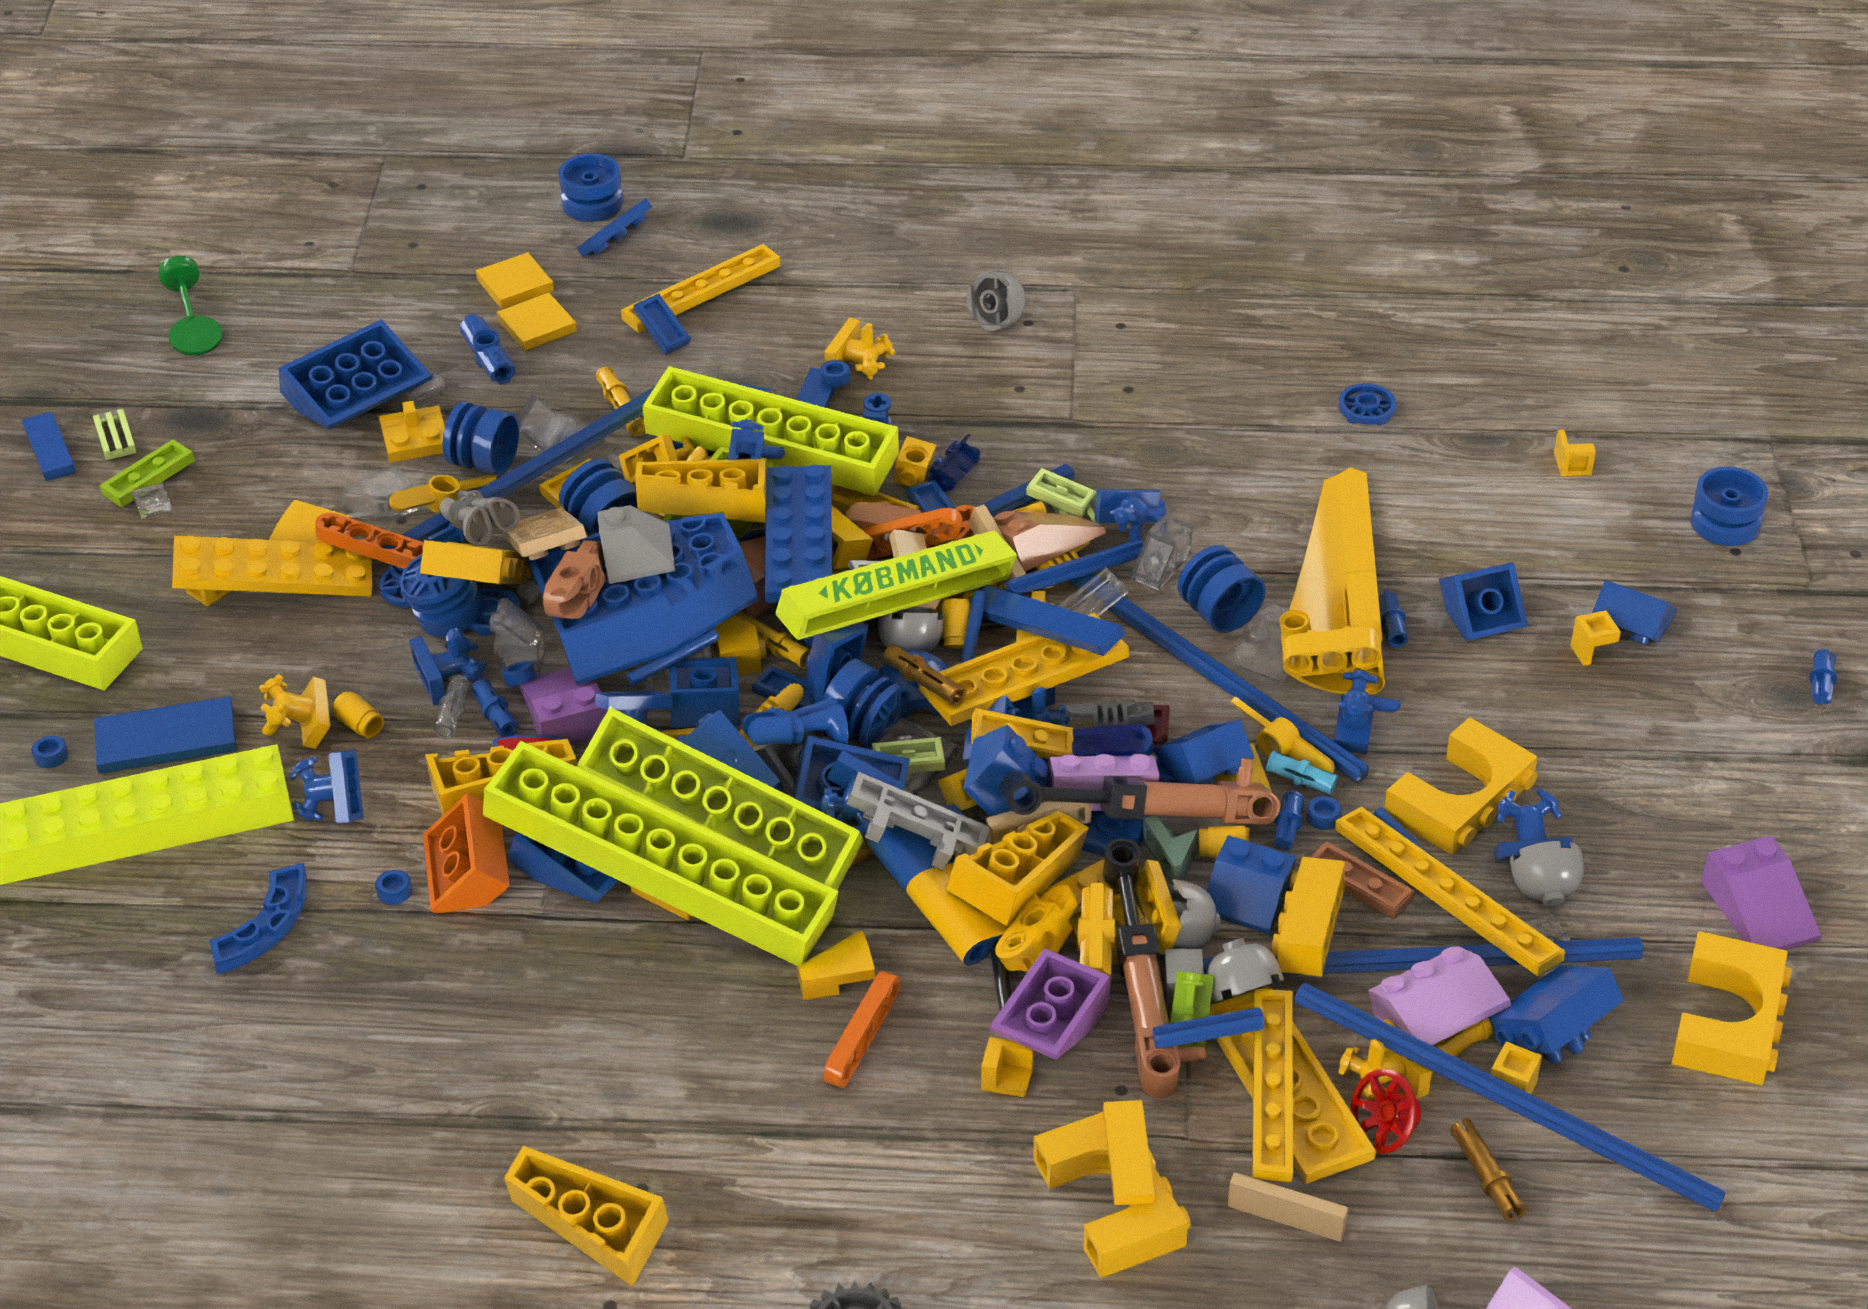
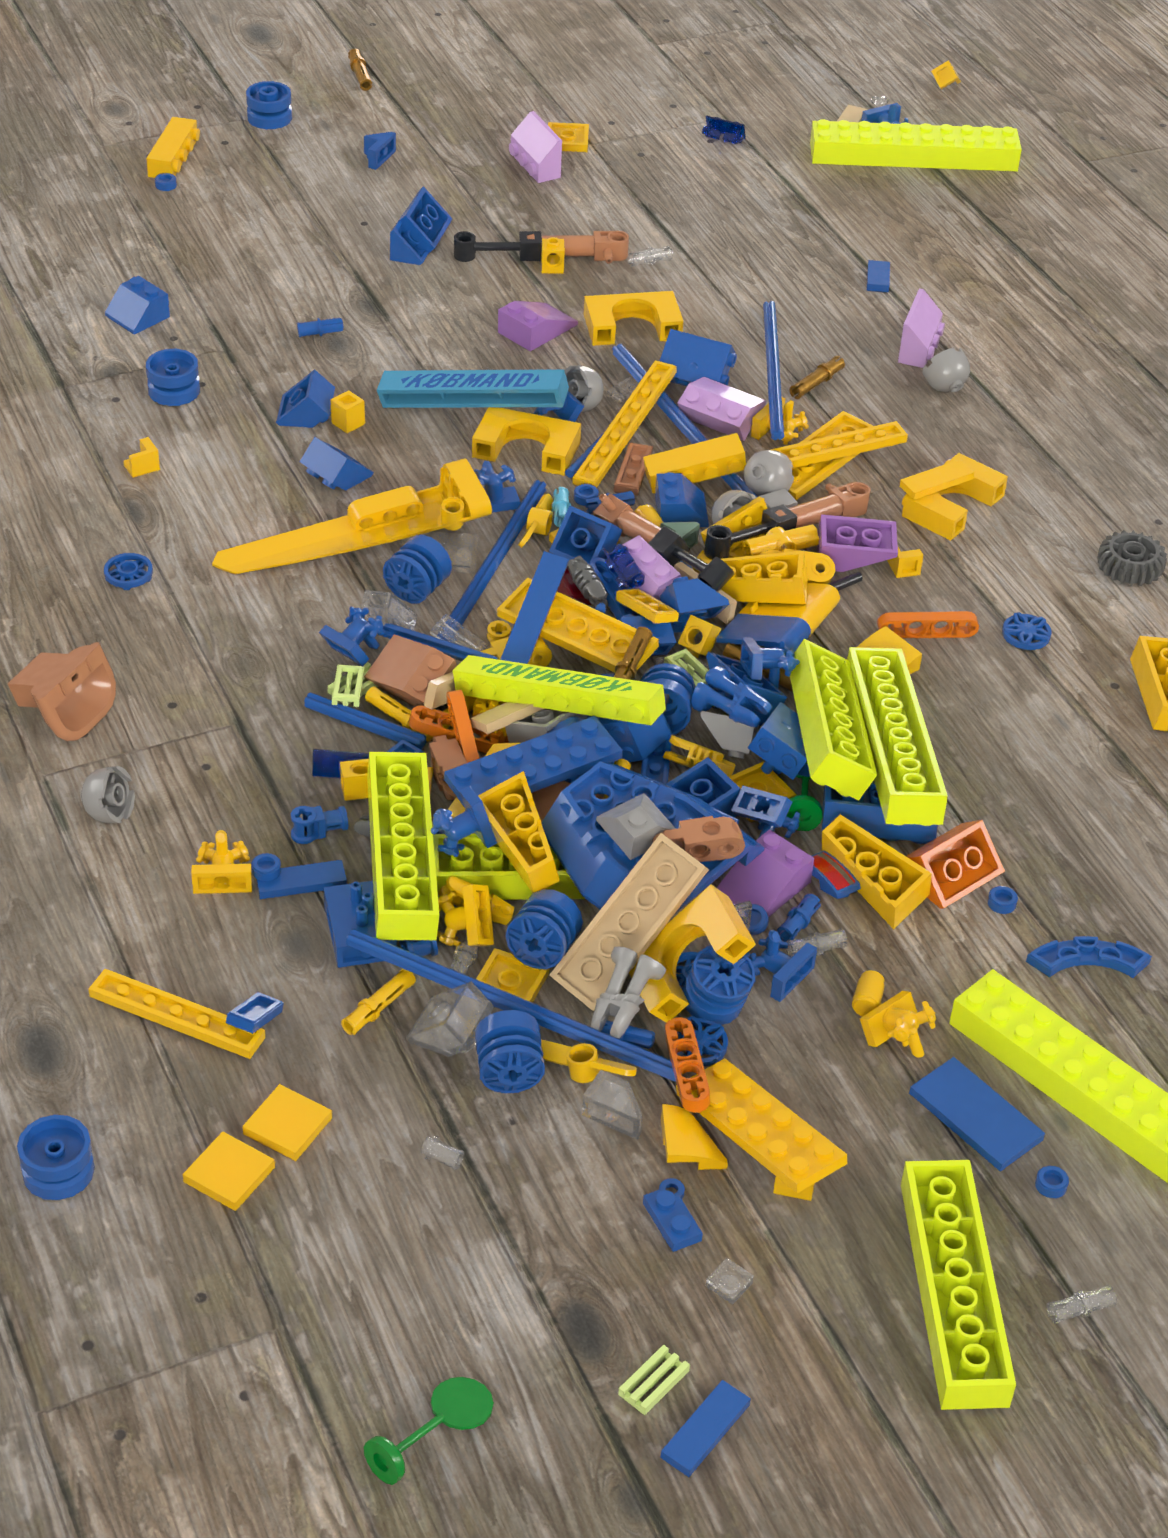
camera: 120 degrees left, 0 degrees up
lime plate [99,439,195,508] -> none
blue slope [278,319,432,429] -> none
blue piece [289,749,364,823] -> none
yellow hinge [379,401,445,463] -> none
blue piece [459,313,516,385] -> none
blue plate [577,198,652,257] -> none
light grey hinge [846,772,990,871] -> none
blue axle [1152,1007,1265,1049] -> none
lime hinge [1170,971,1214,1048] -> none
tan tile [1228,1172,1348,1242] -> none
red wheel [1350,1068,1421,1154] -> none
yellow panel [1491,1042,1542,1094] -> none
none -> nougat piece [8,642,116,741]
none -> dark azure brick [377,369,569,408]
none -> blue hinge [643,1178,703,1252]
none -> blue wheel [1002,612,1052,650]

